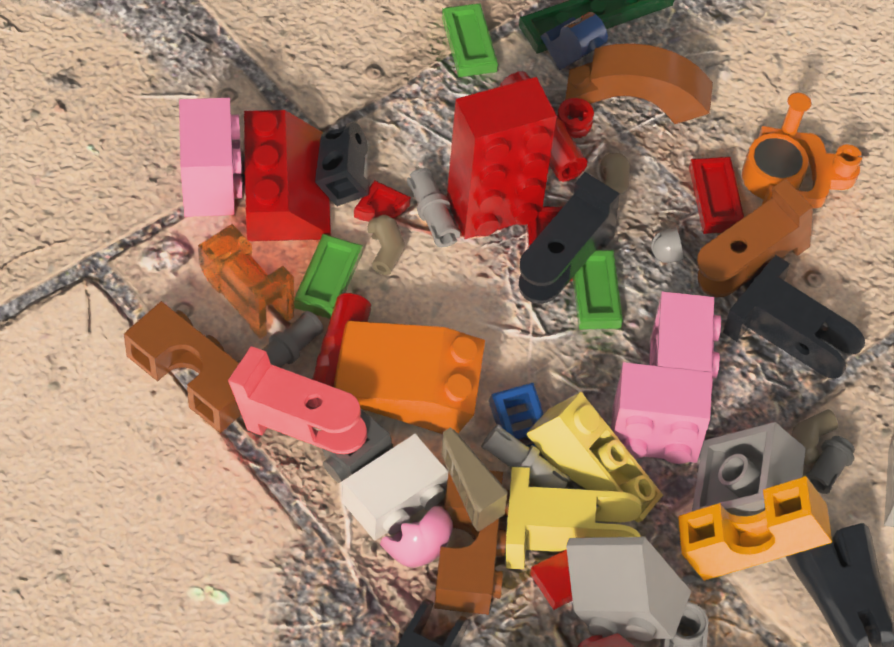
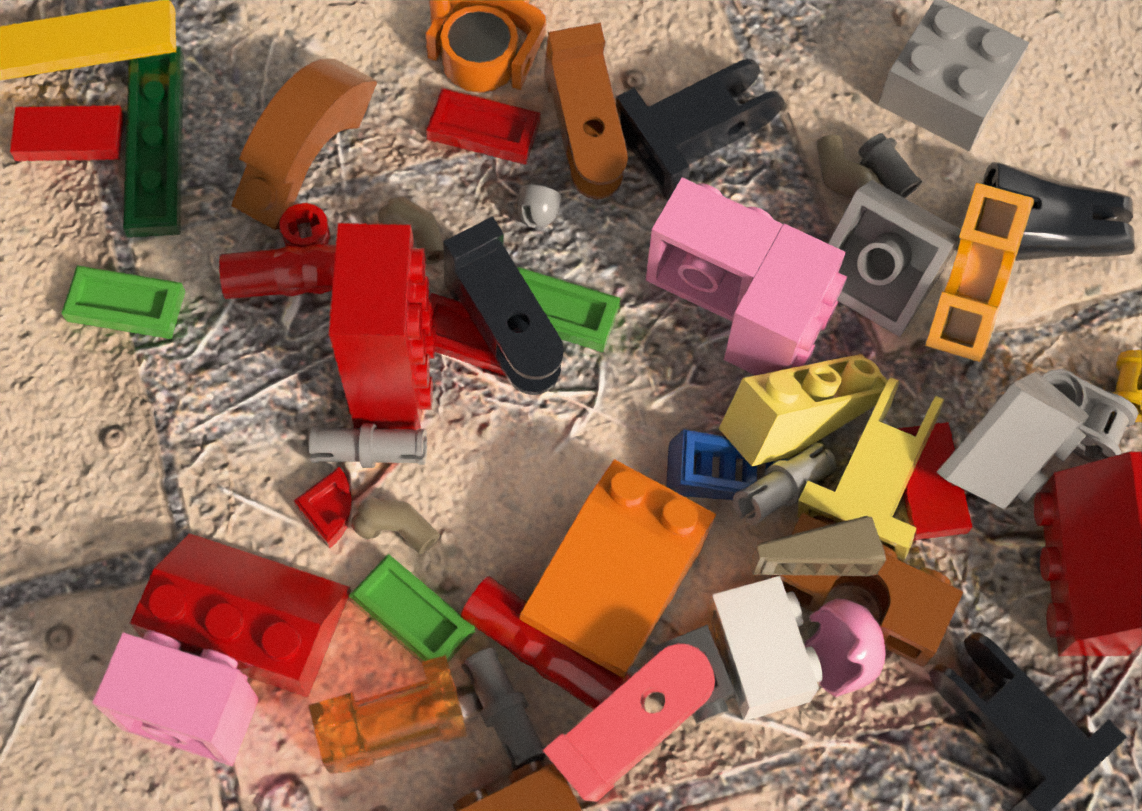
camera: 65 degrees left, 10 degrees up
black leg [315,122,370,206] -> none
dark blue leg [540,12,608,70] -> none

